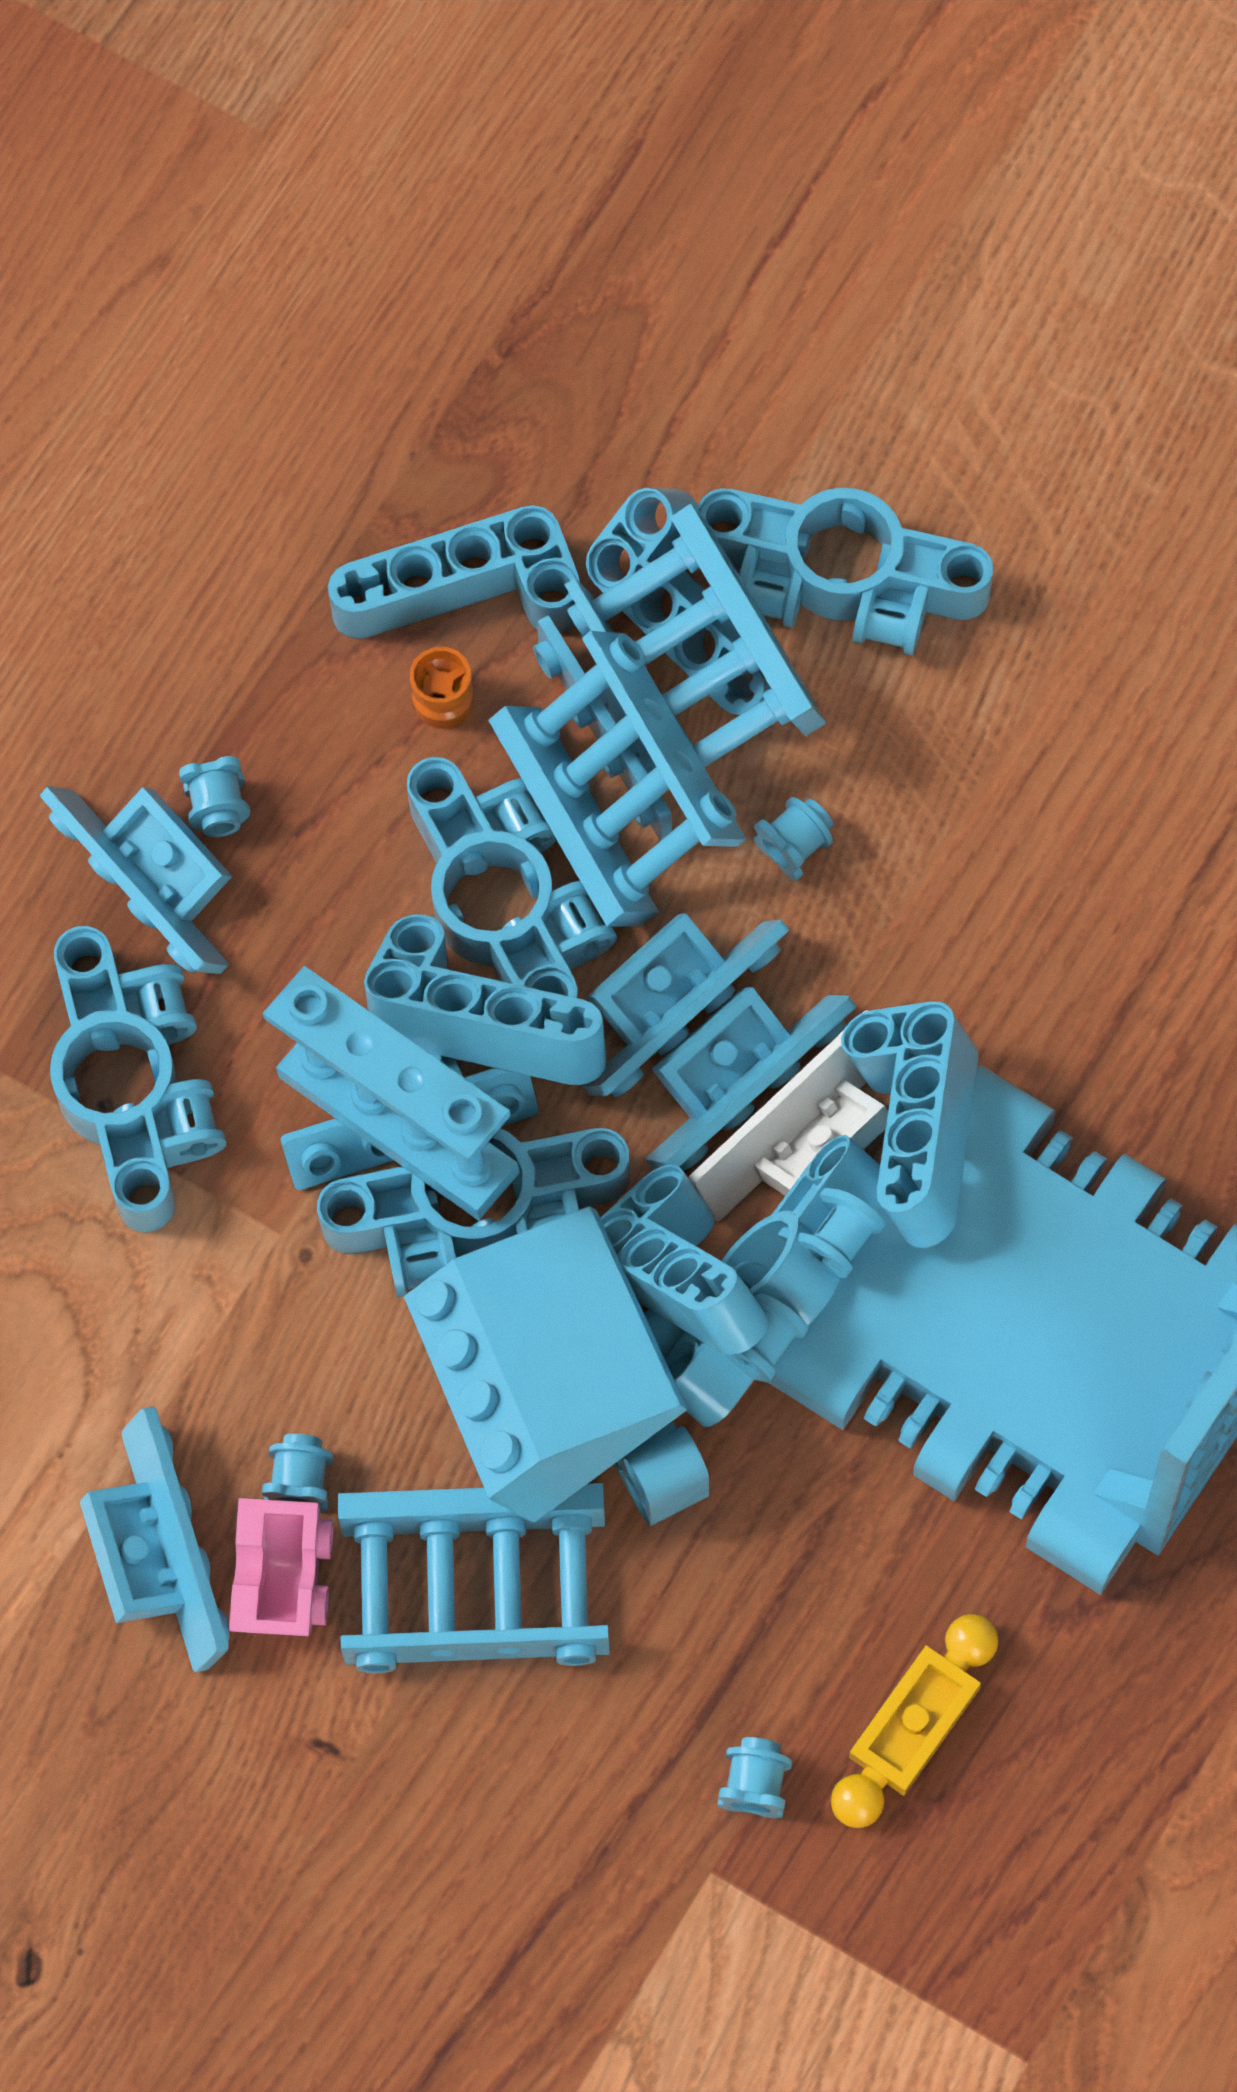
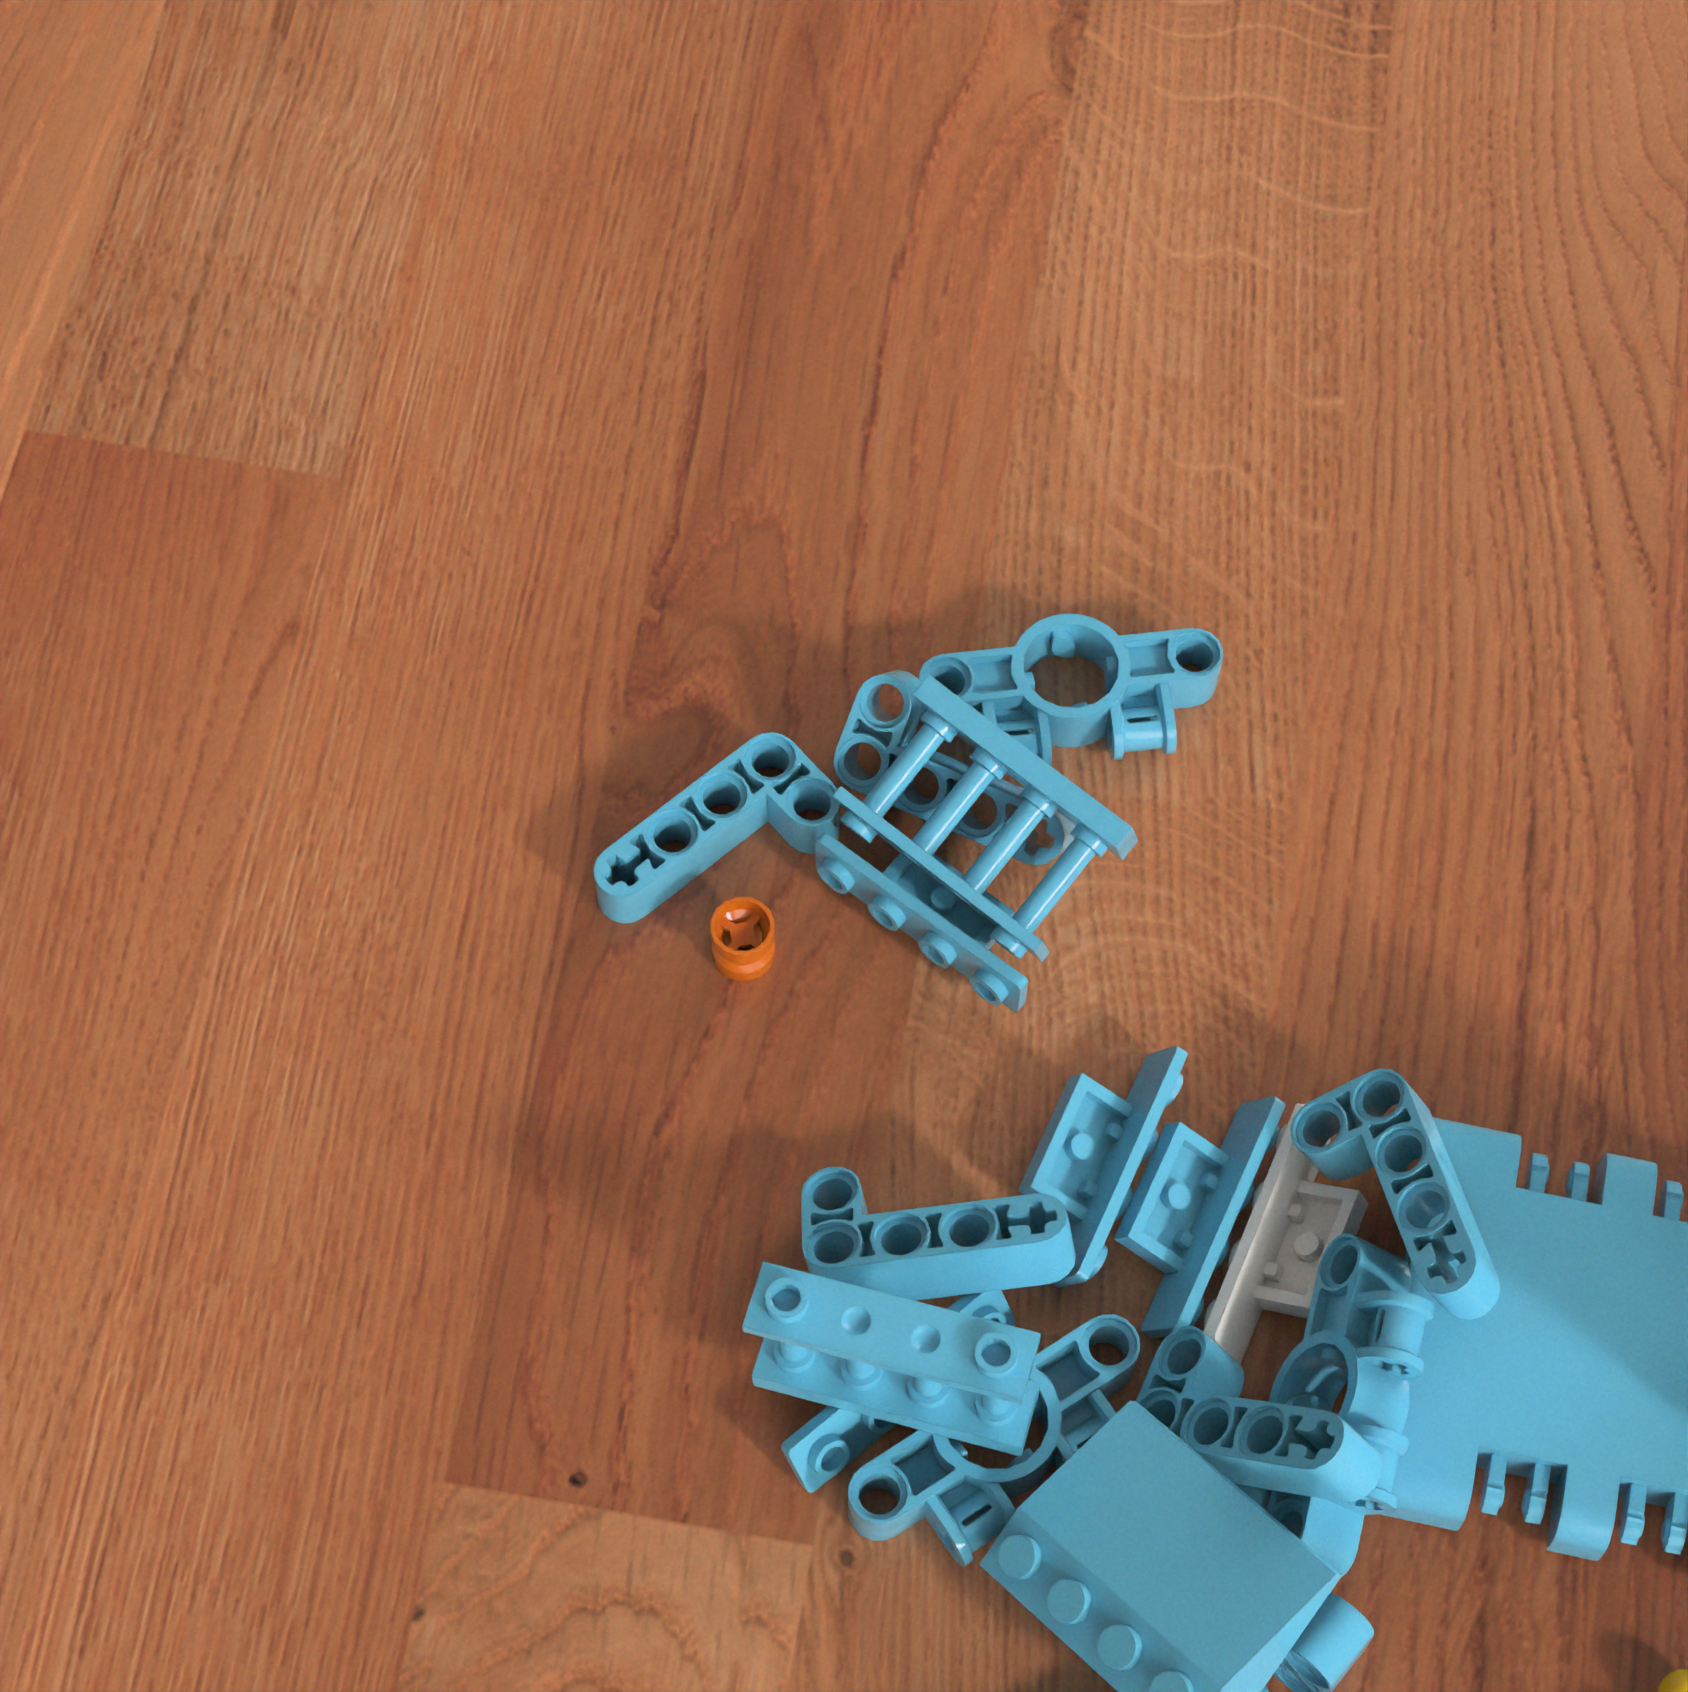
camera: 25 degrees left, 5 degrees down
medium azure bracket [40,786,233,974] -> none
medium azure piece [50,926,227,1233] -> none
medium azure brick [179,756,251,837] -> none
medium azure piece [407,757,617,998] -> none
medium azure fence [488,631,746,927] -> none
medium azure brick [753,797,834,881] -> none

